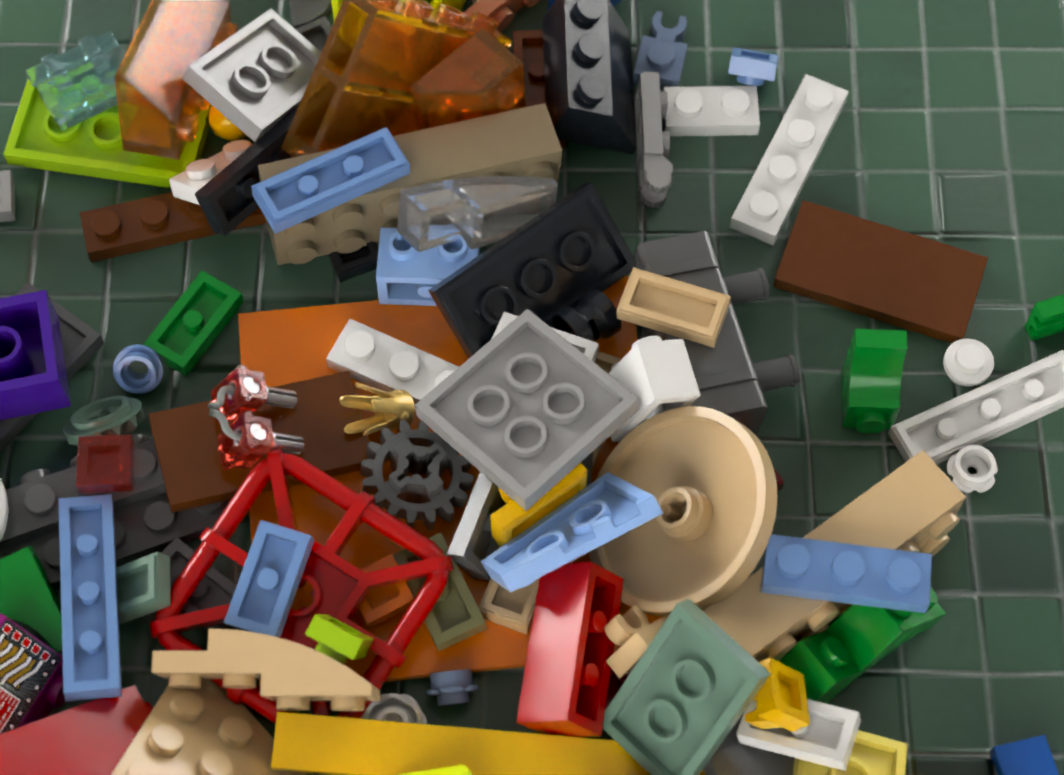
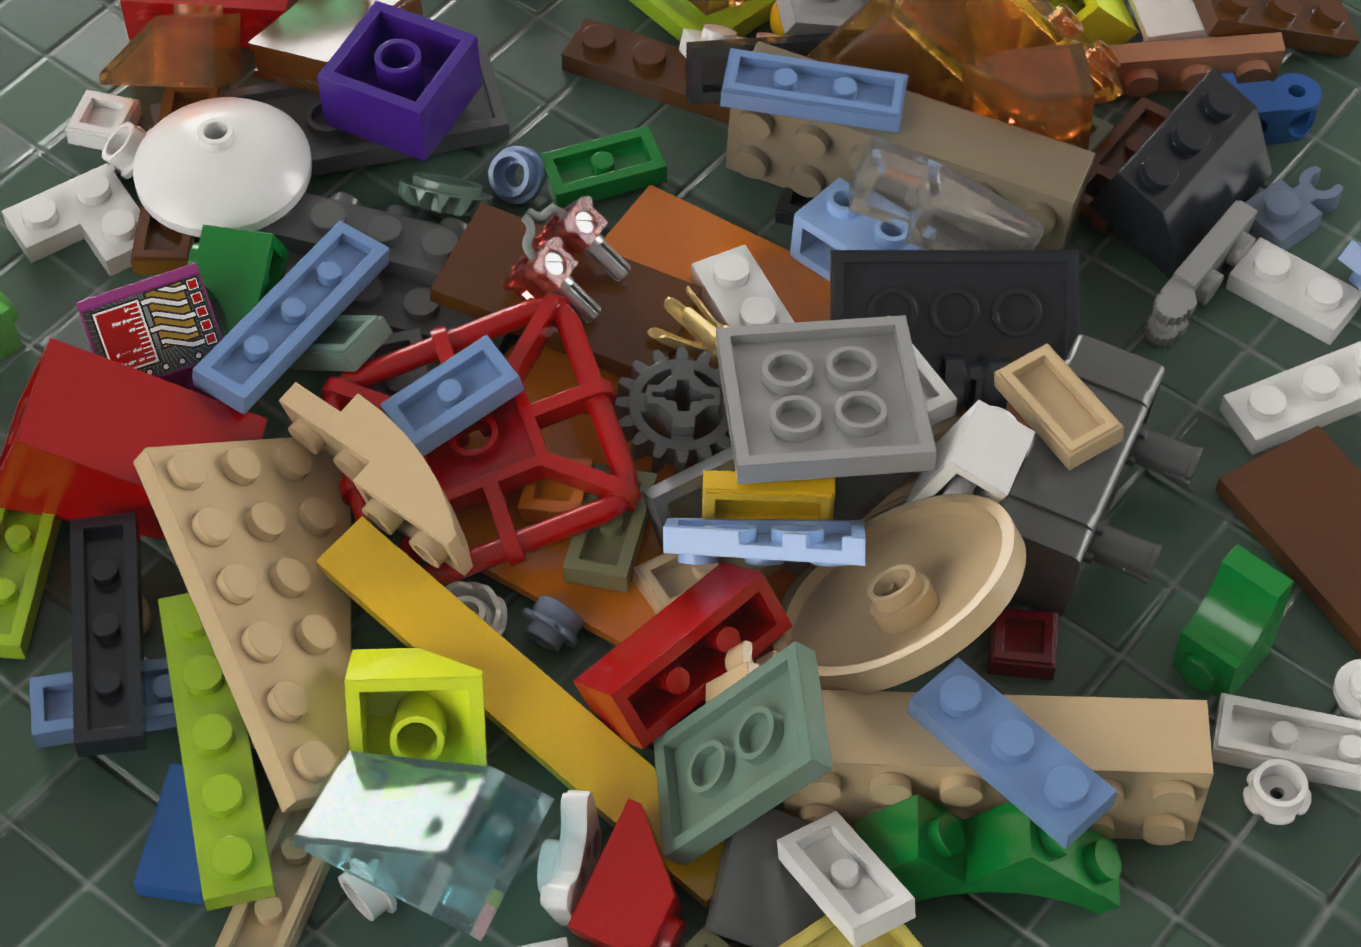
camera: 40 degrees right, 10 degrees down
clear red plate [76,434,134,493] -> none
lime plate [305,614,374,664] -> none
yellow tile [745,657,810,732] -> none

